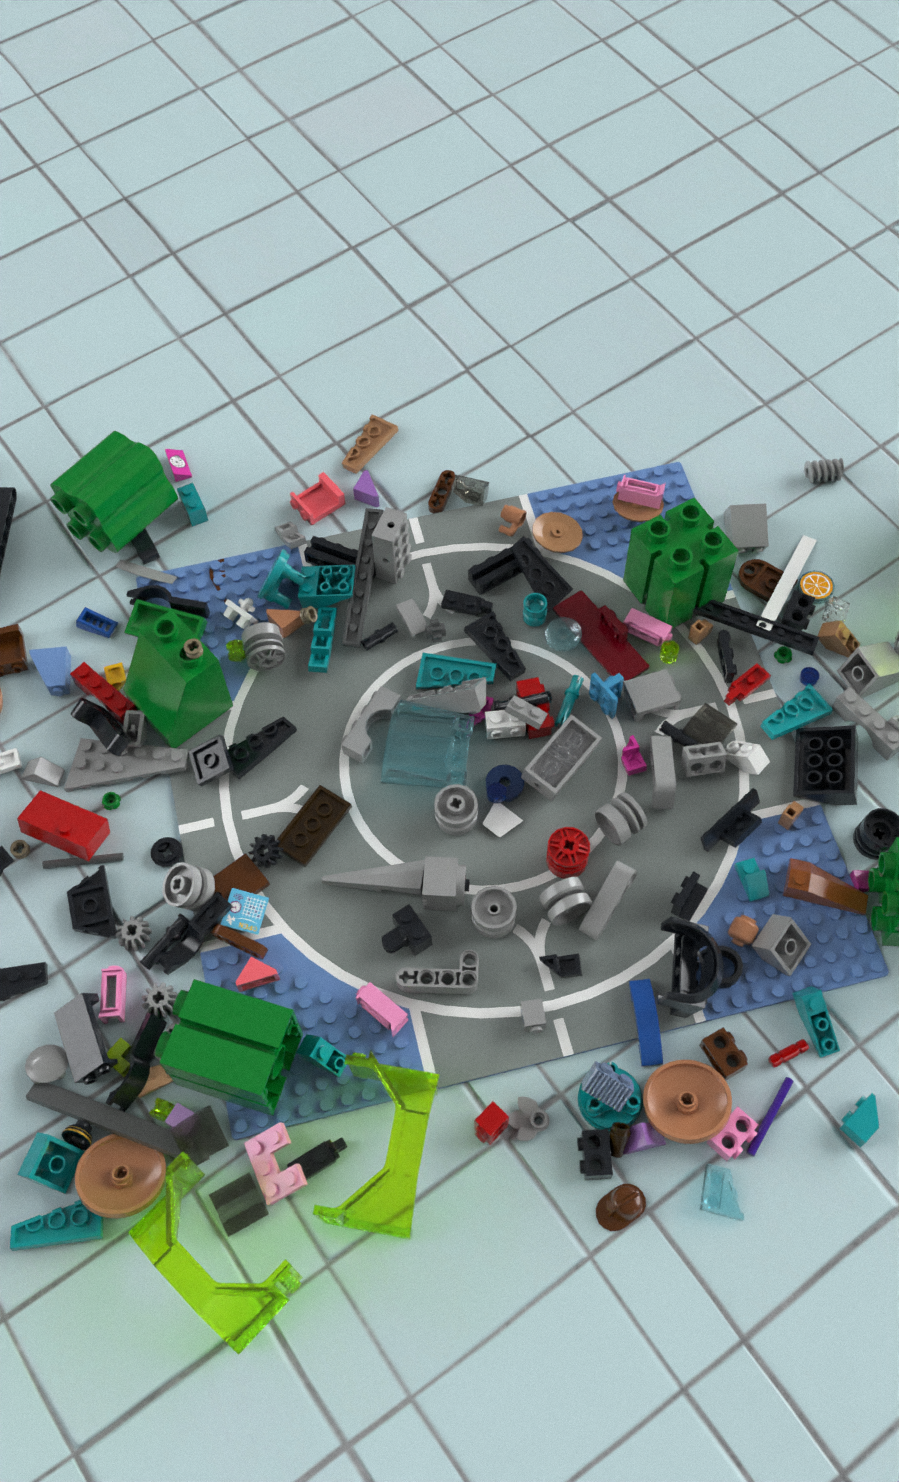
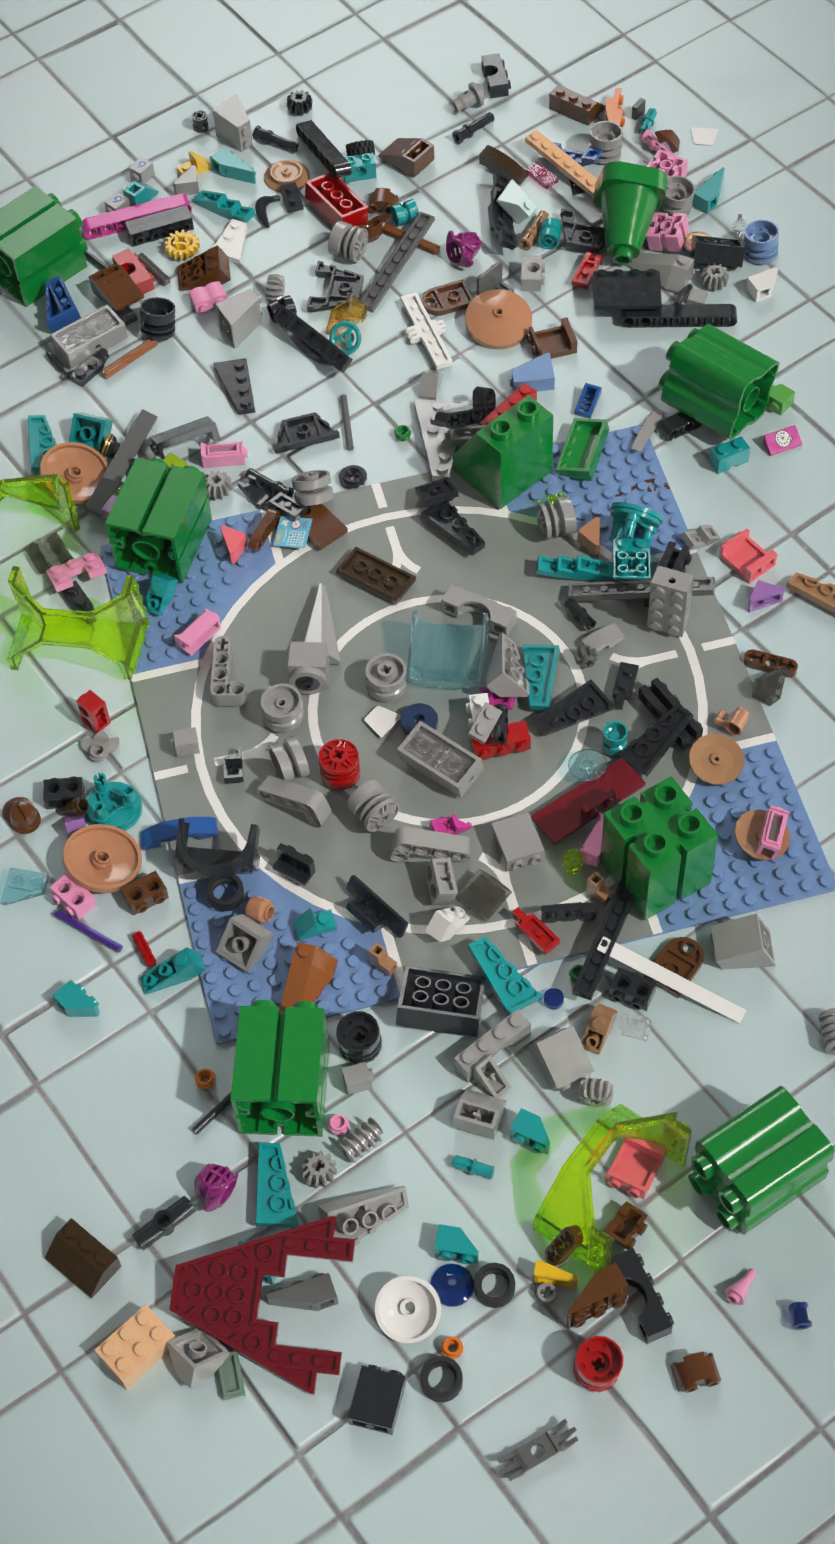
camera: 90 degrees right, 5 degrees down
dark tan bush [10,840,30,859] -> none
red brick [17,790,110,862] -> none
light grey dish [25,1045,68,1084] -> none
light grey gear [116,916,152,951] -> none
black piece [126,585,210,618] -> none
clear smoke slope [170,1105,229,1170] -> none
dark tan bush [184,639,203,659] -> none
white hips [223,598,259,630] -> none
black gear [248,834,284,868] -> none
dark tan bush [300,606,318,624] -> none
black brick [382,904,433,956] -> none
clear blue tile [487,783,506,803] -> none
teal pin [554,675,584,728] -> none
sand blue brick [582,1061,634,1112] -> none
dark azure bracket [589,672,624,719] -> none
black pin [659,720,698,747] -> none
tile [797,570,835,604] -> none

